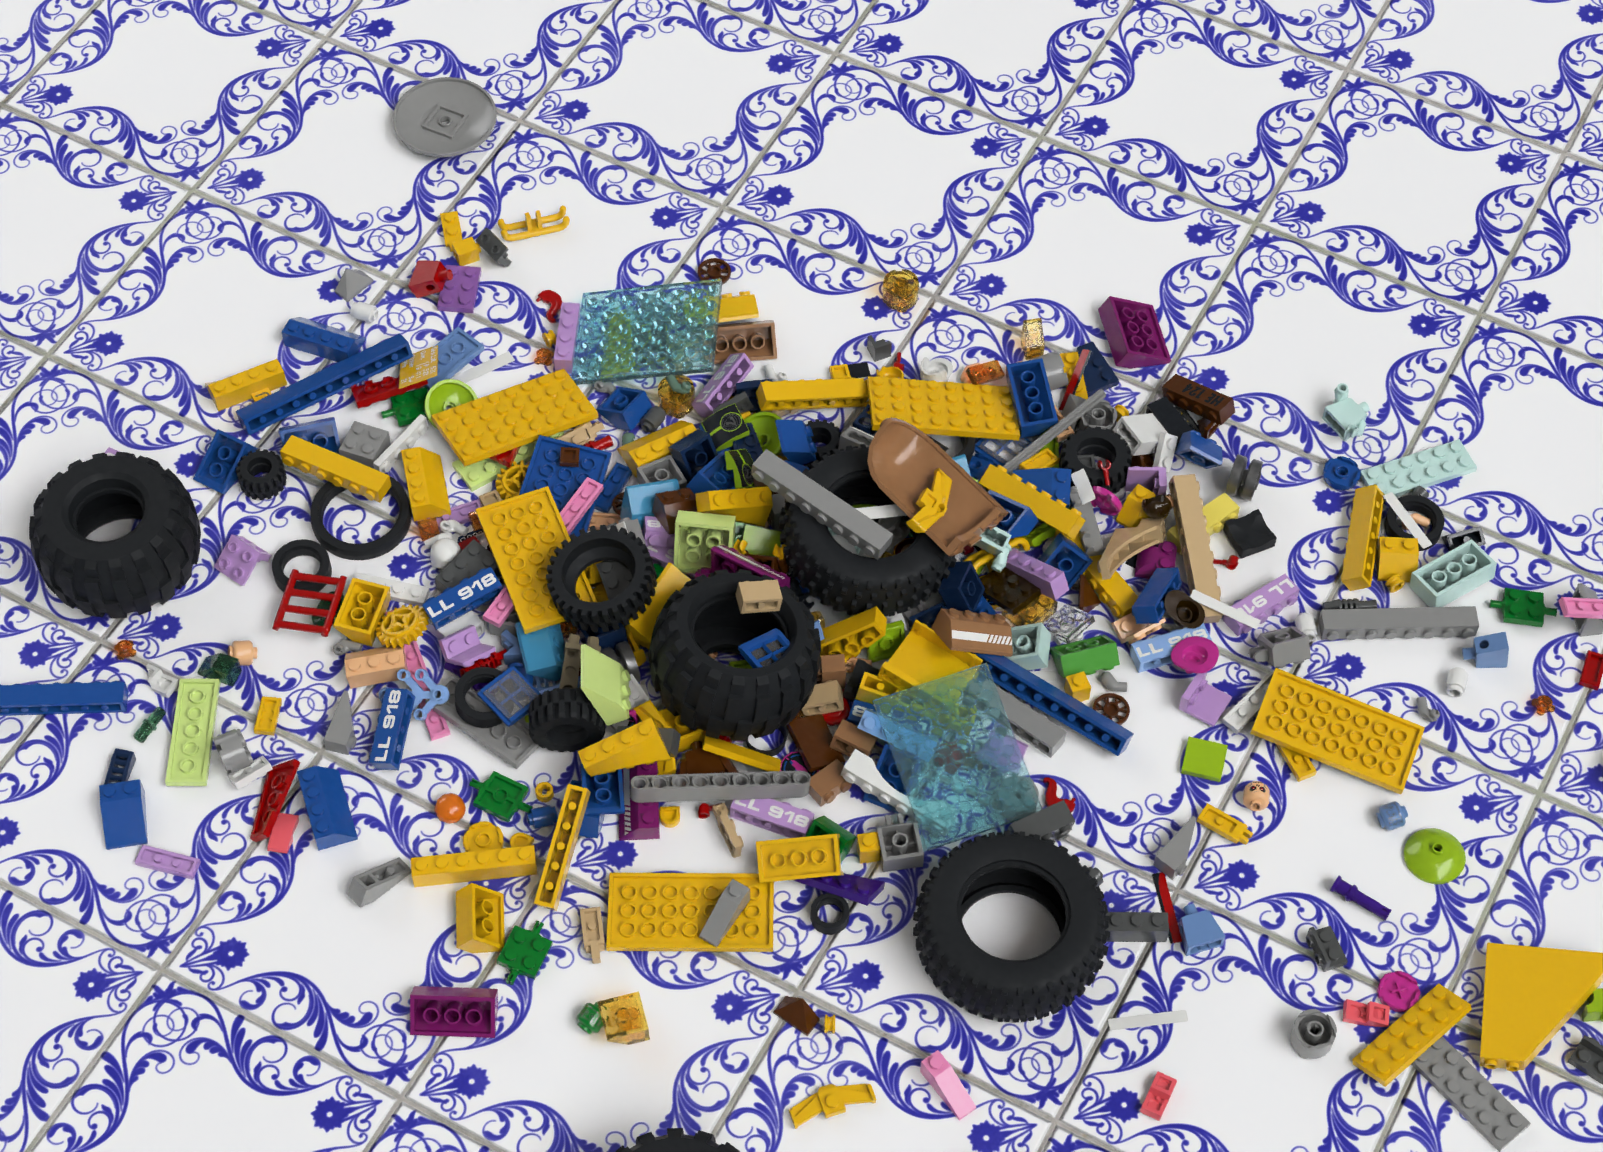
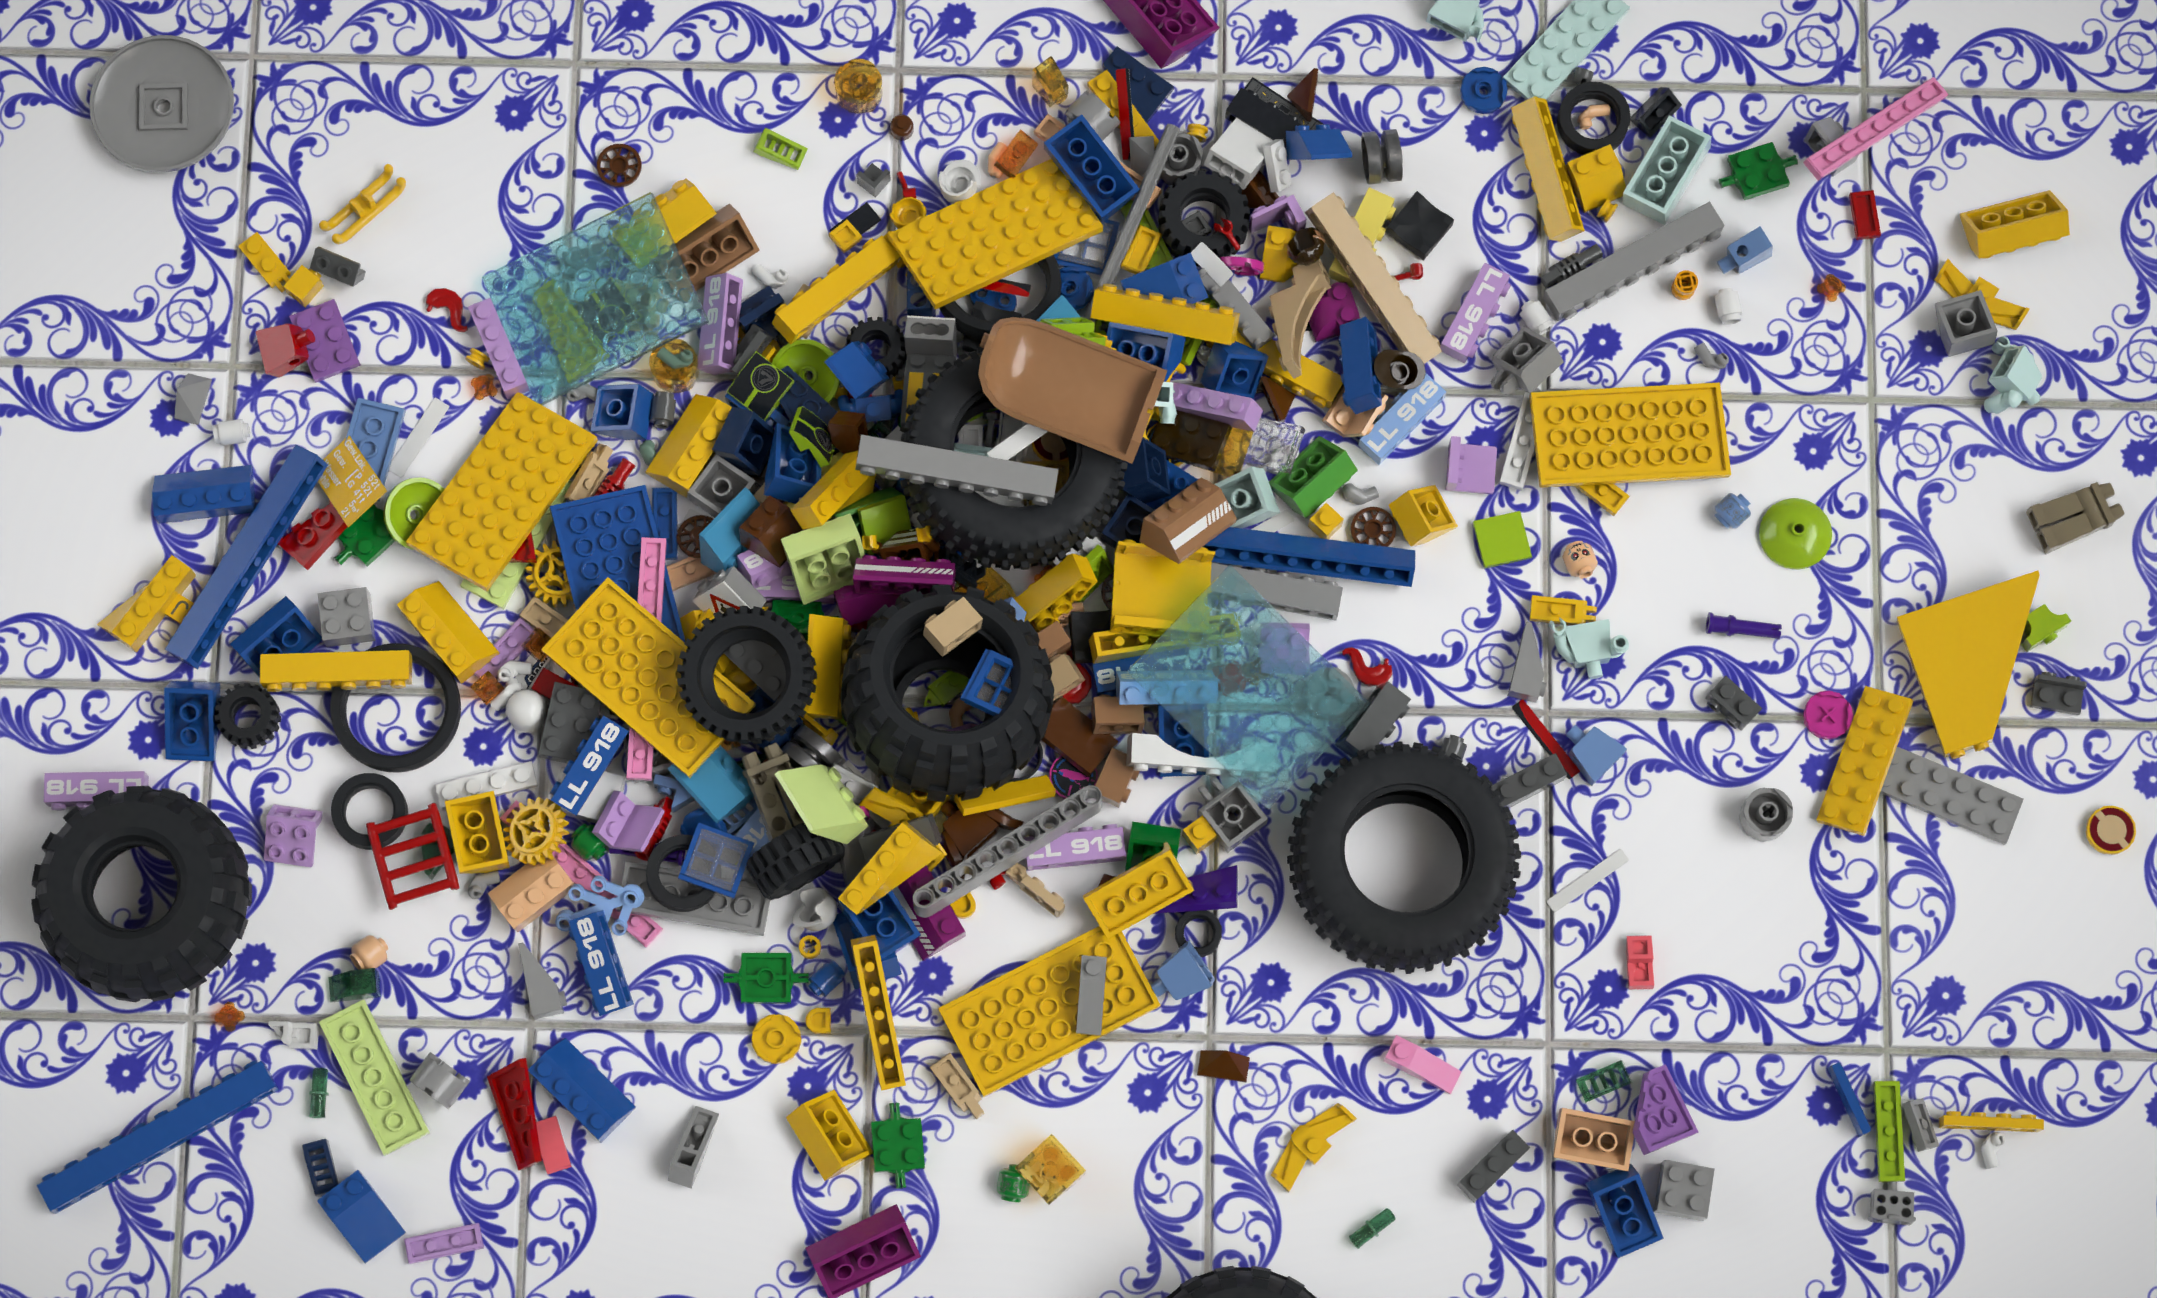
camera: 30 degrees left, 20 degrees up
white plate [228,755,273,790] -> none
yellow plate [254,696,282,736] -> none
white plate [373,414,428,473] -> none
yellow brick [411,845,537,887] -> none
orange hair [435,793,466,824] -> none
reddish brown tile [560,447,580,467] -> none
yellow bush [824,1014,835,1034] -> none
yellow plate [906,468,952,533] -> none
reddish brown brick [1162,374,1235,425] -> none
dark pink hat [1171,636,1219,674] -> none
white sticker [1190,590,1261,629] -> none
coral slope [1343,999,1390,1027] -> none
white sticker [1383,492,1432,549] -> none
none -> green head [571,824,607,861]
none -> lime slope [753,127,808,170]
none -> white helmet [792,887,837,931]
none -> reddish brown piece [890,114,914,141]
none -> medium blue torso [1151,940,1215,1000]
none -> yellow slope [1388,485,1458,547]
none -> light aqua torso [1549,617,1629,679]
none -> light orange wheel [1671,270,1698,300]

